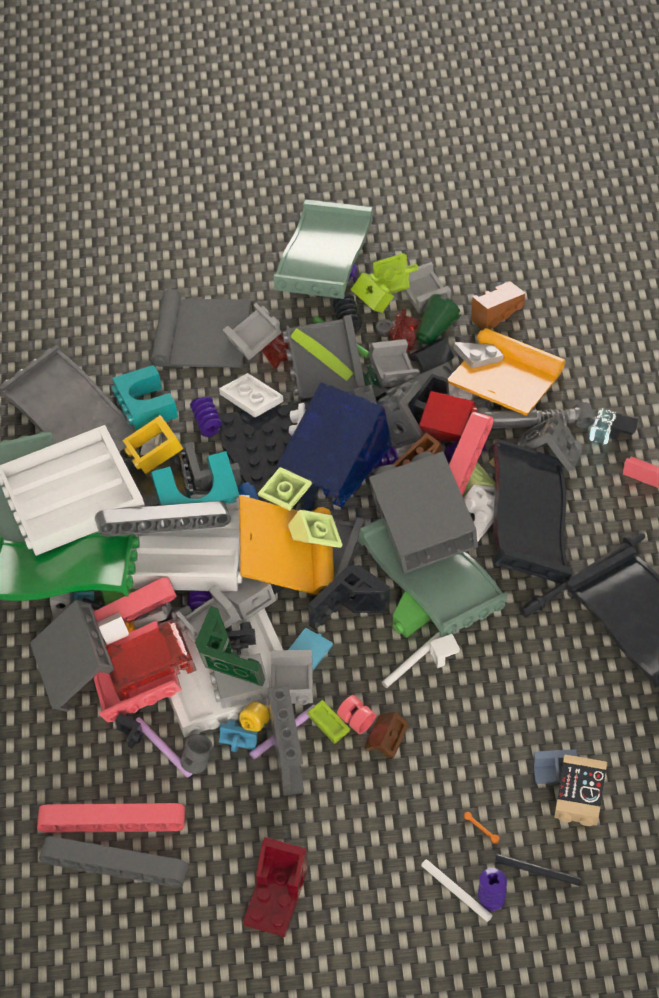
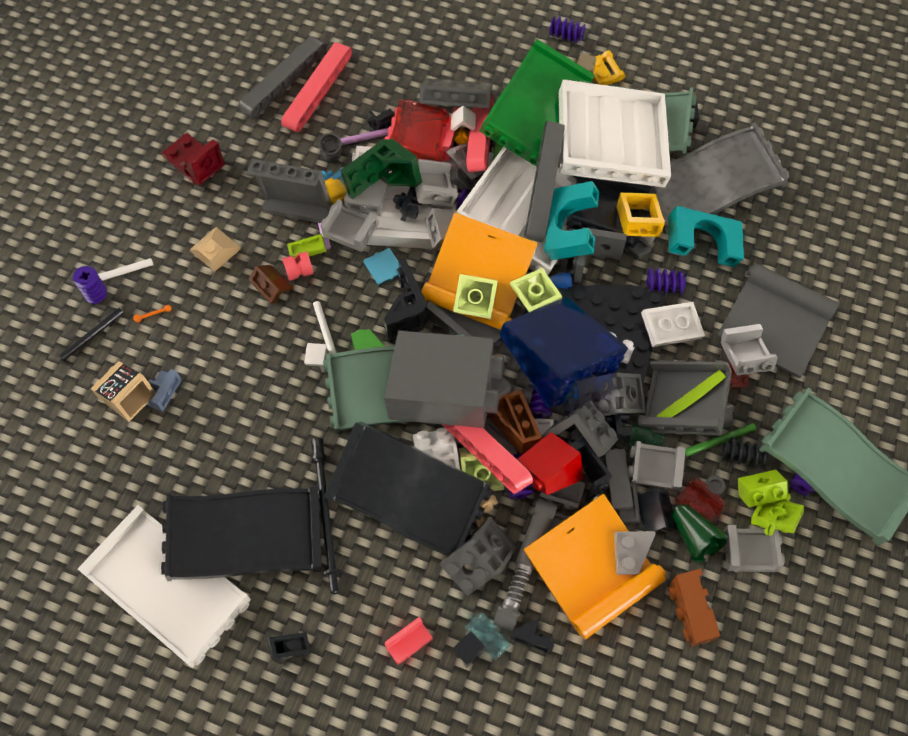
camera: 115 degrees right, 10 degrees up
none -> tan slope [190,227,241,272]
none -> black slope [510,618,555,655]

